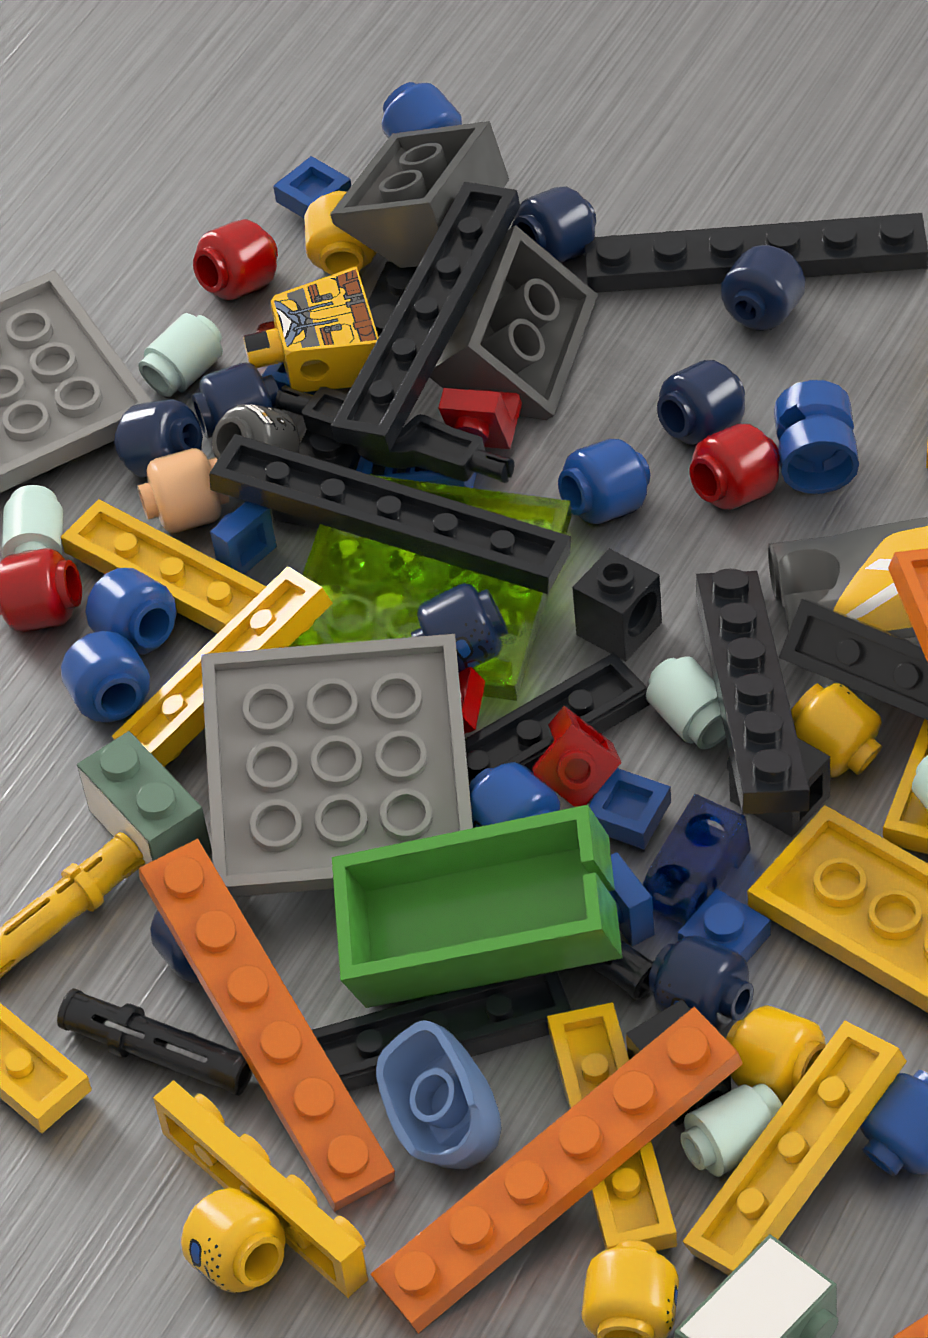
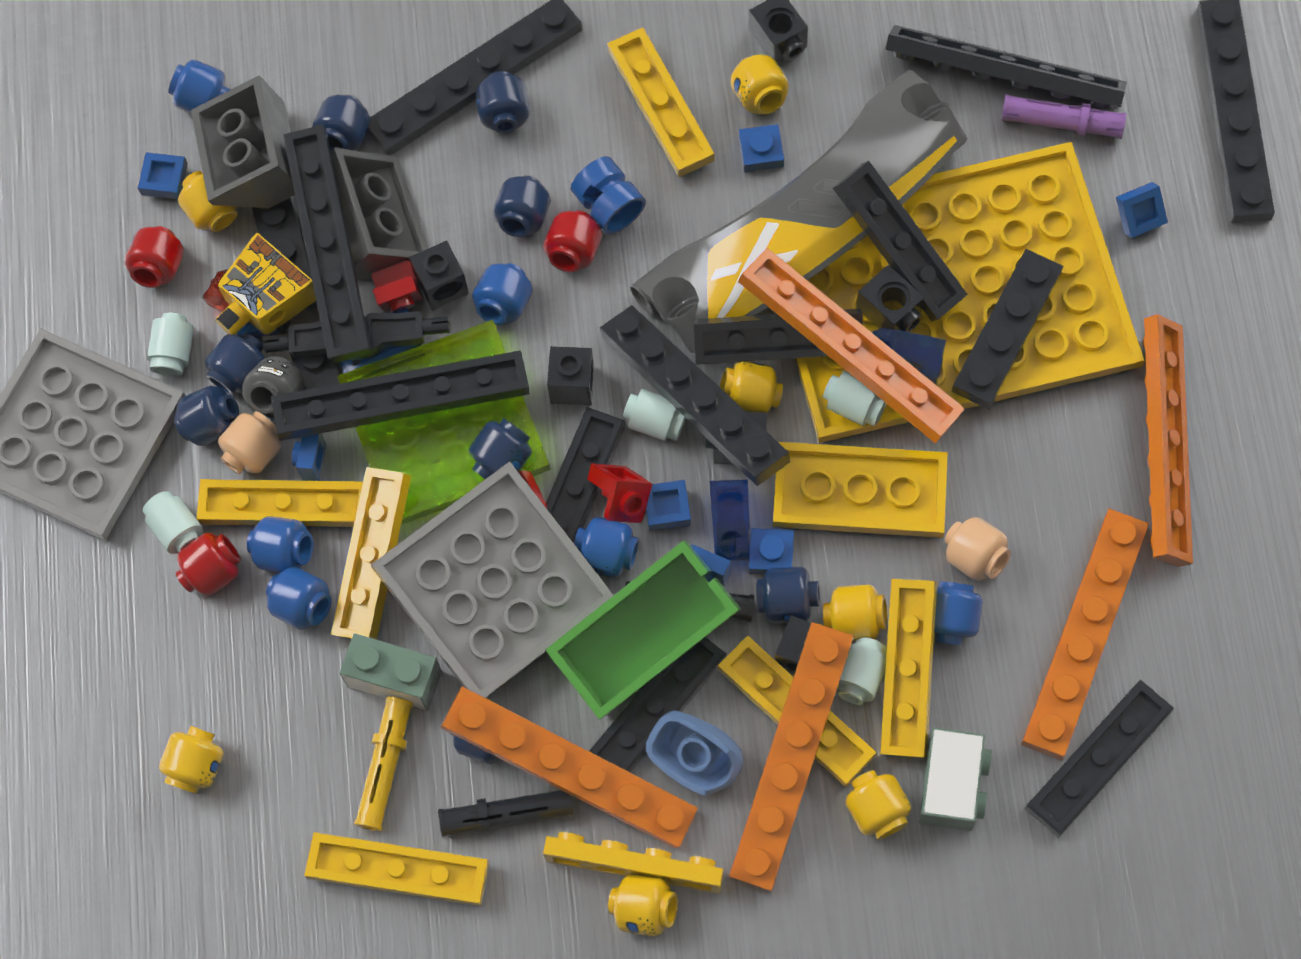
camera: 35 degrees left, 20 degrees up
none -> black brick [410,240,469,311]

